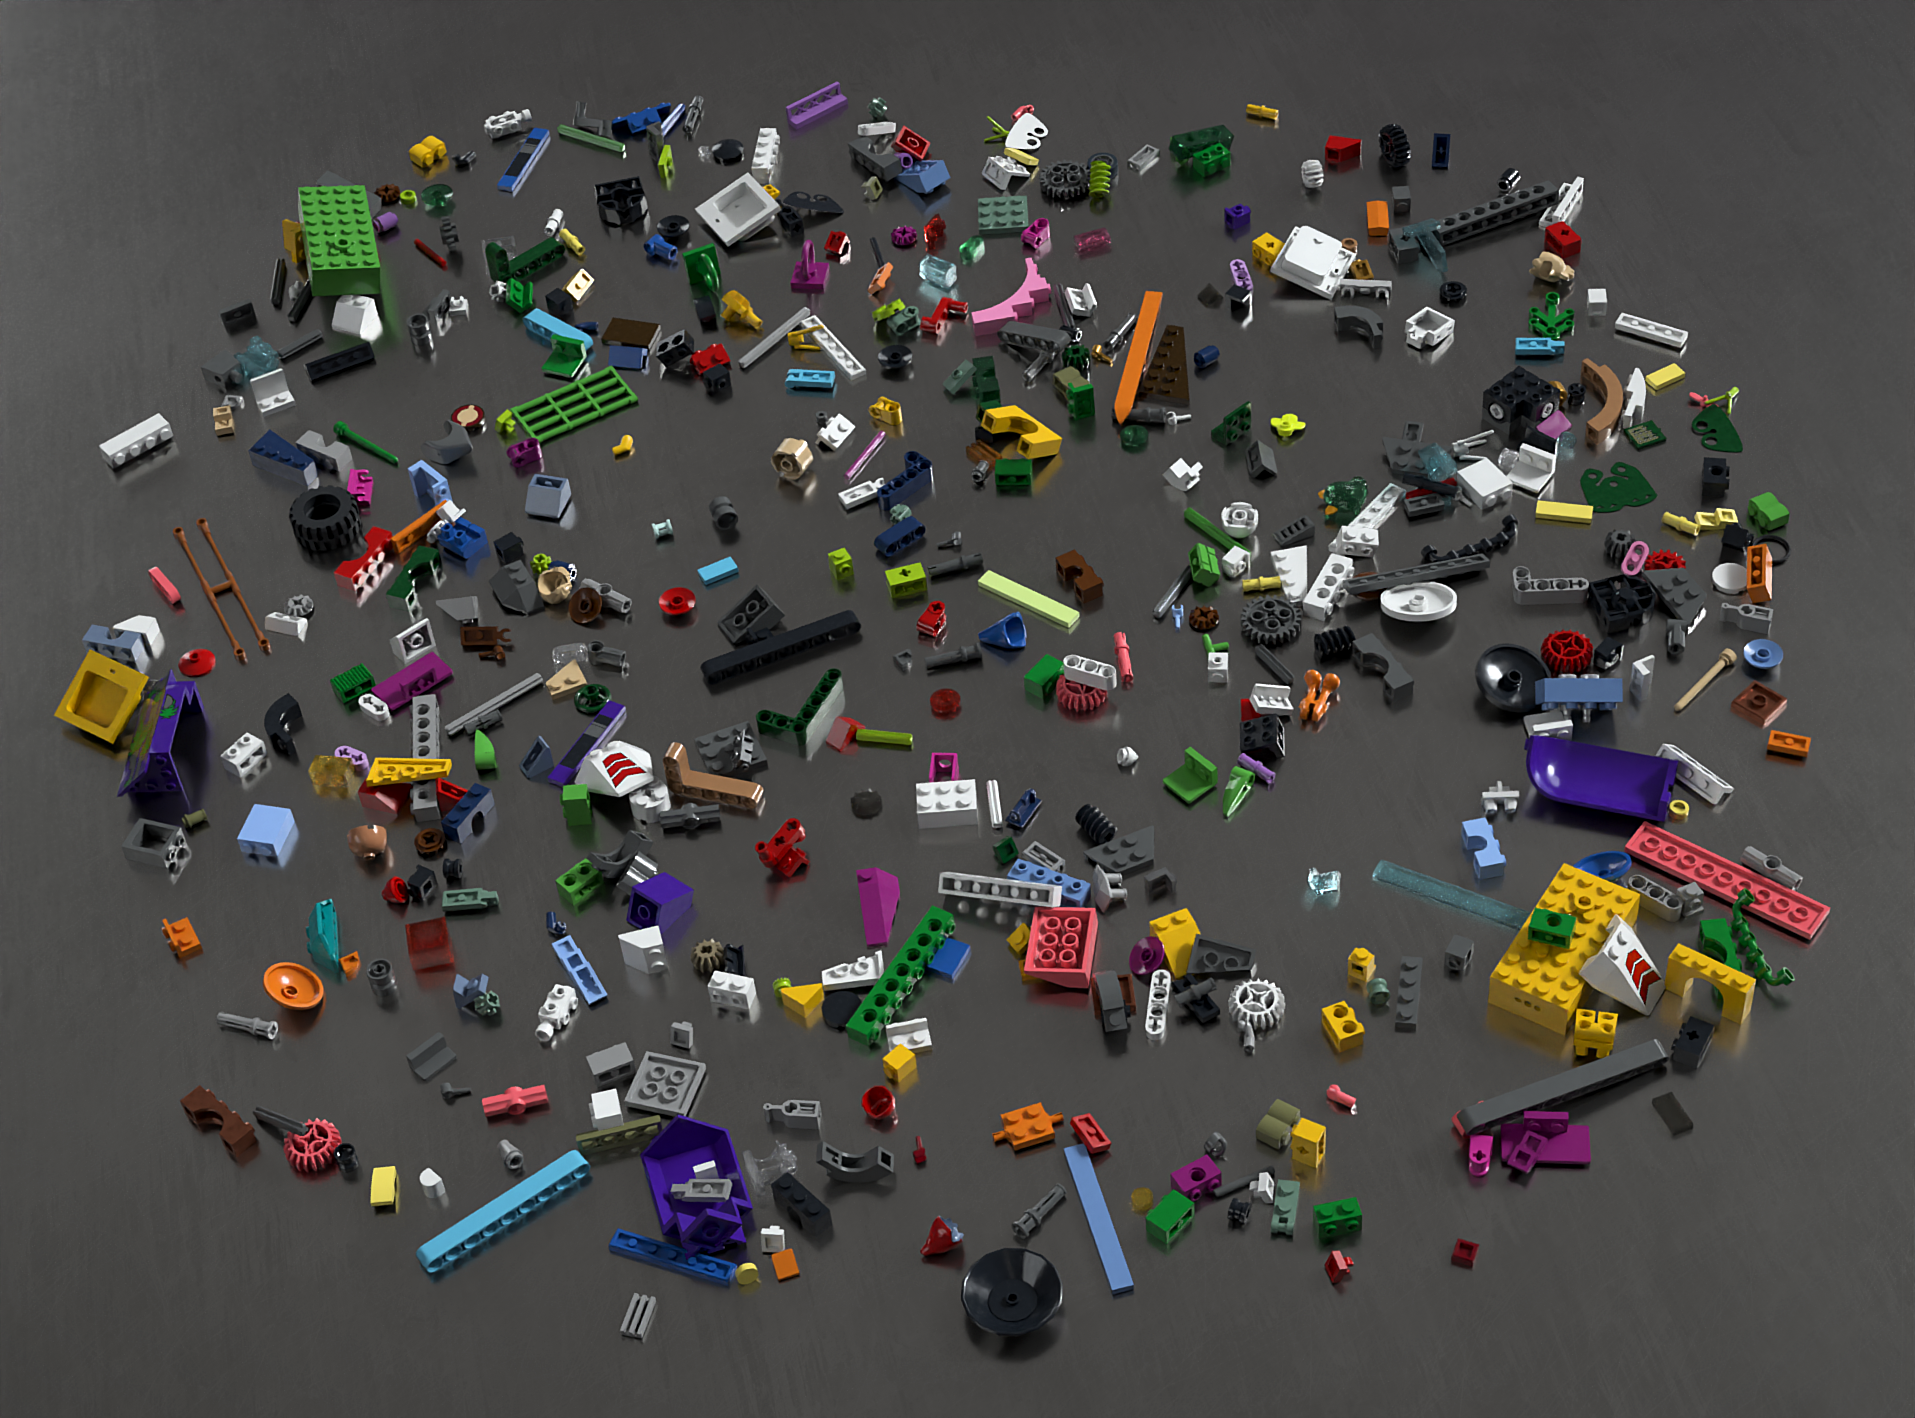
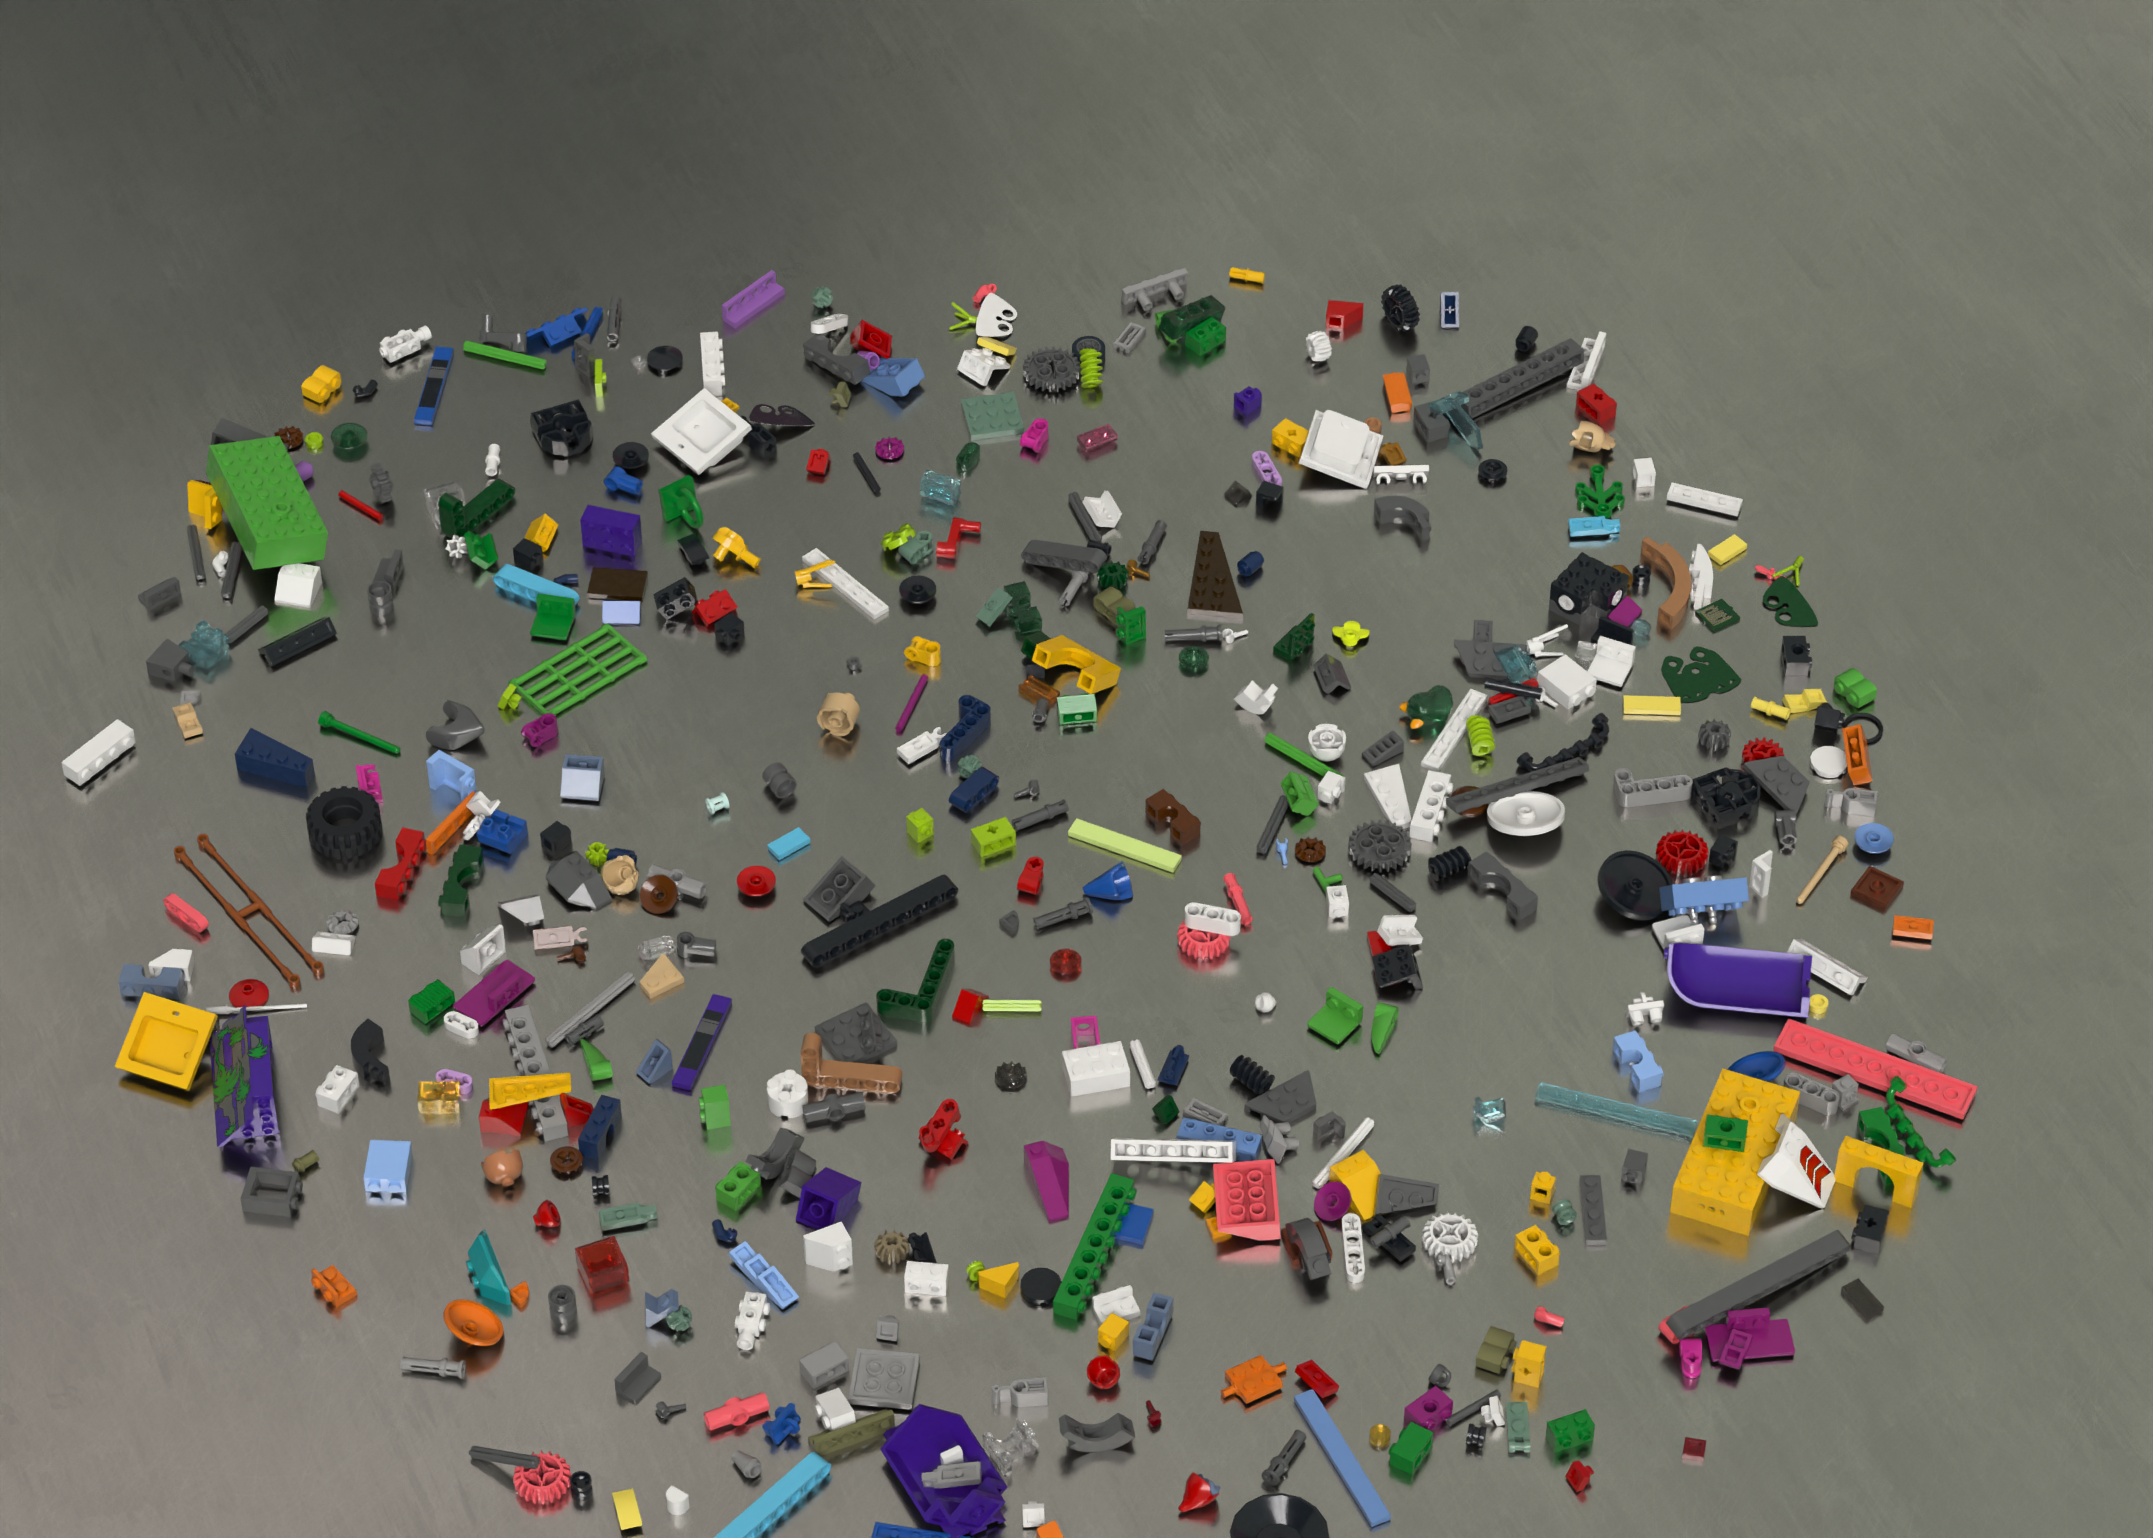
camera: 15 degrees left, 0 degrees up
copper arch [180,1085,256,1157] -> none
white bracket [250,368,296,417] -> none
light grey arch [296,430,352,472] -> none
black brick [406,864,438,900] -> none
white tile [449,296,468,316] -> none
tile [451,404,486,432] -> none
light yellow pin [559,229,585,255] -> none
dark green piece [574,684,611,713] -> none
white wedge [575,741,654,797] -> none
yellow arm [612,435,633,456] -> none
light grey axle [738,307,810,368] -> none
black arch [771,1172,833,1238] -> none
medium azure plate [785,369,835,388] -> none
magenta tile [790,239,829,289] -> none
white bracket [815,413,855,451] -> none
white wing [822,950,884,991] -> none
orange plate [867,262,893,295] -> none
clear red slope [924,214,946,250] -> none
bright pink arch [971,258,1051,336] -> none
green brick [1024,654,1064,699] -> none
orange piece [1115,291,1163,425] -> none
medium lavender pin [1237,753,1276,784] -> none
light yellow pin [1242,576,1281,592] -> none
orange piece [1299,670,1340,722] -> none
white brick [1336,526,1379,558] -> none
white piece [1405,307,1455,349] -> none
yellow hips [1573,1008,1618,1058] -> none
bright pink plate [1621,541,1649,577] -> none
none -> white piece [206,1004,307,1015]
none -> dark purple brick [580,505,642,556]
none -> blue hips [762,1403,801,1445]
none -> light grey plate [1121,268,1188,311]
none -> sand blue arch [1133,1292,1173,1361]
none -> white axle [1312,1117,1374,1189]
none -> lime piece [1466,715,1495,756]

